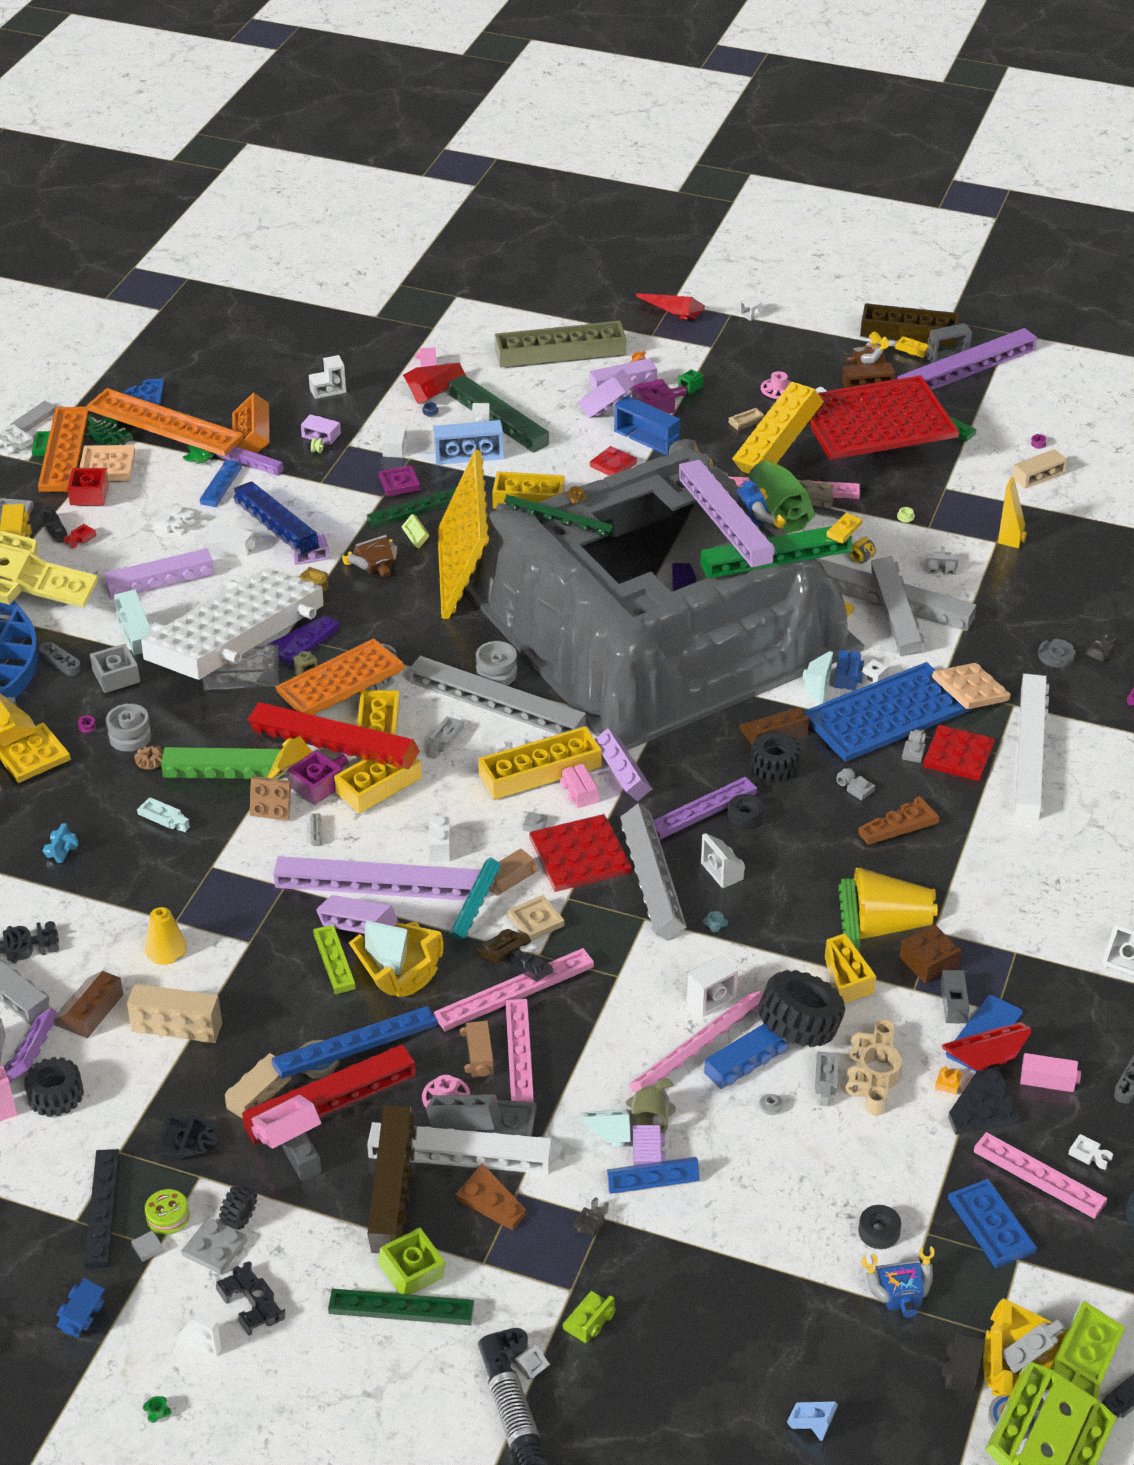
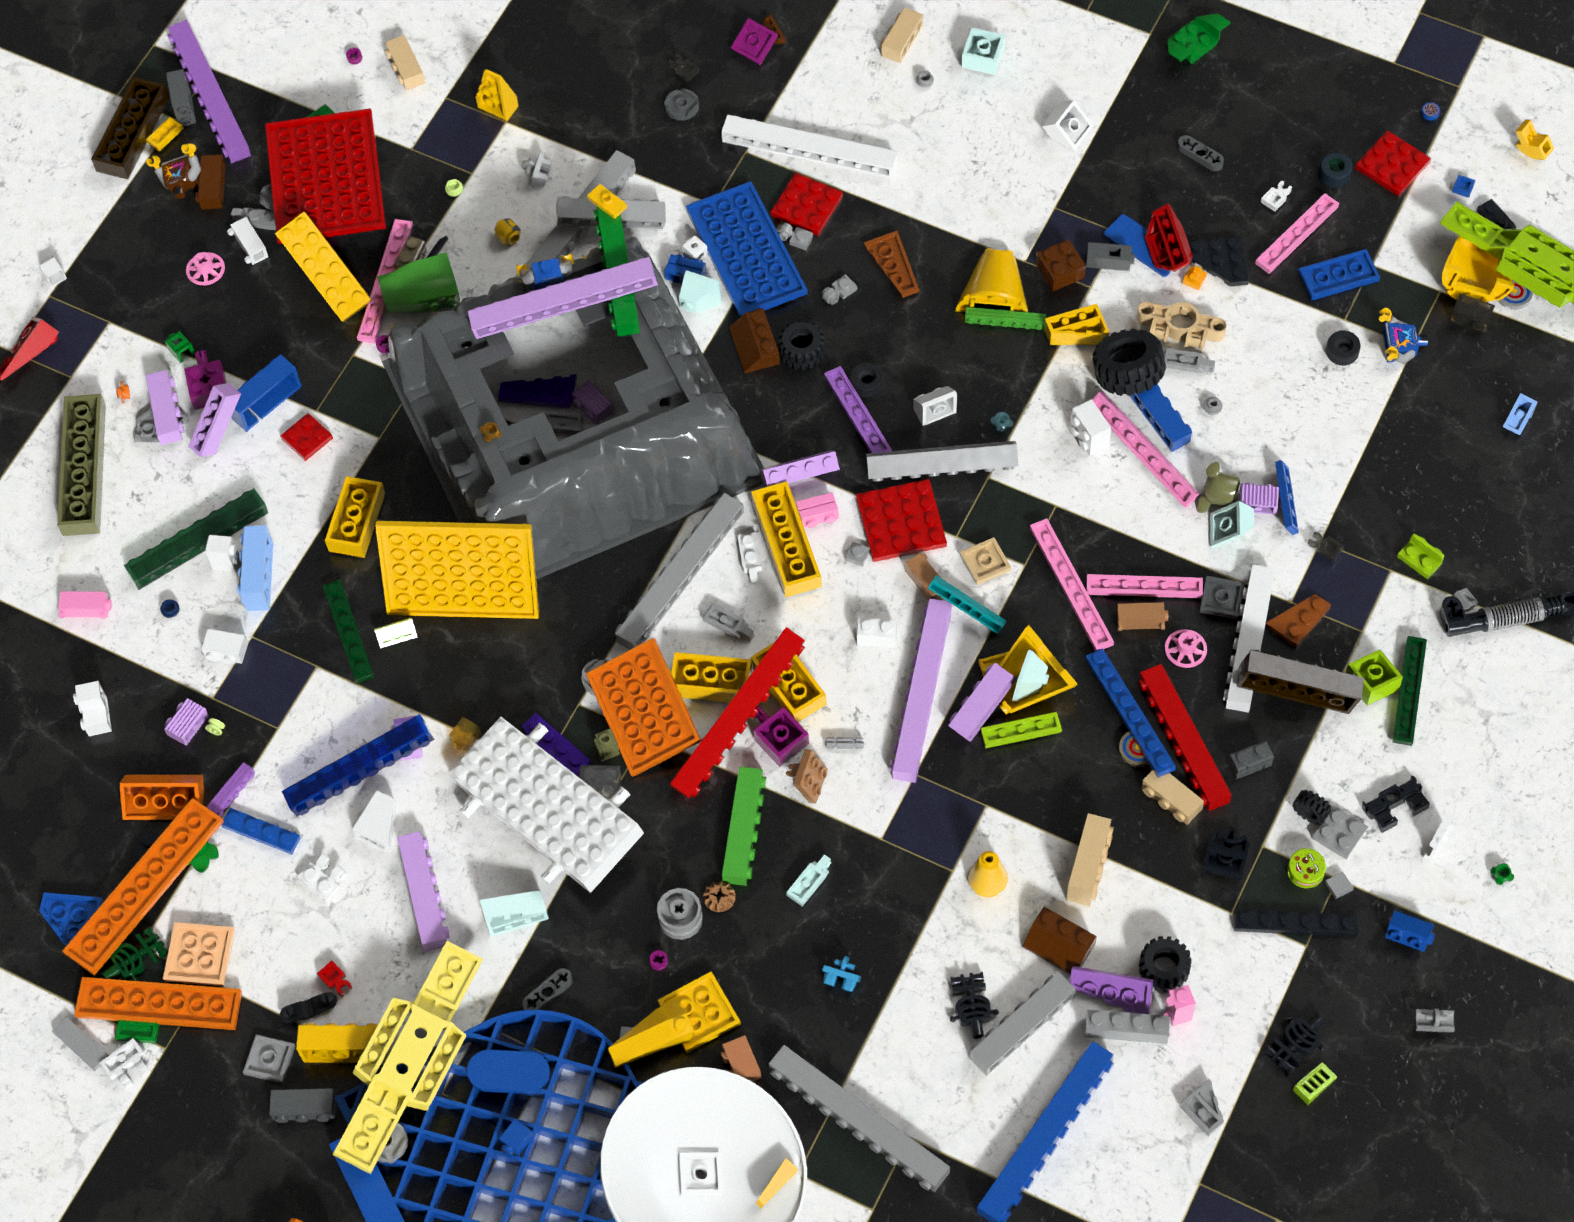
camera: 80 degrees left, 20 degrees up
red brick [67,468,109,506] -> none
light grey brick [90,643,140,693] -> none
bright pink window [251,1095,321,1149] -> none
yellow slope [267,736,312,779] -> none
reddish brown torso [342,534,397,578] -> none
magenta plate [378,465,420,496] -> none
red wedge [403,363,467,404] -> none
dark grey brick [426,1095,501,1131] -> none
light grey wheel [476,641,517,686] -> none
dark brown plate [476,929,531,964] -> none
dark green plate [504,494,614,537] -> none
black hinge [510,949,554,981] -> none
tan tile [729,408,765,431] -> none
light nougat plate [932,663,1011,709] -> none
light grey hinge [1002,1320,1067,1375] -> none
bright pink brick [1020,1053,1081,1092] -> none

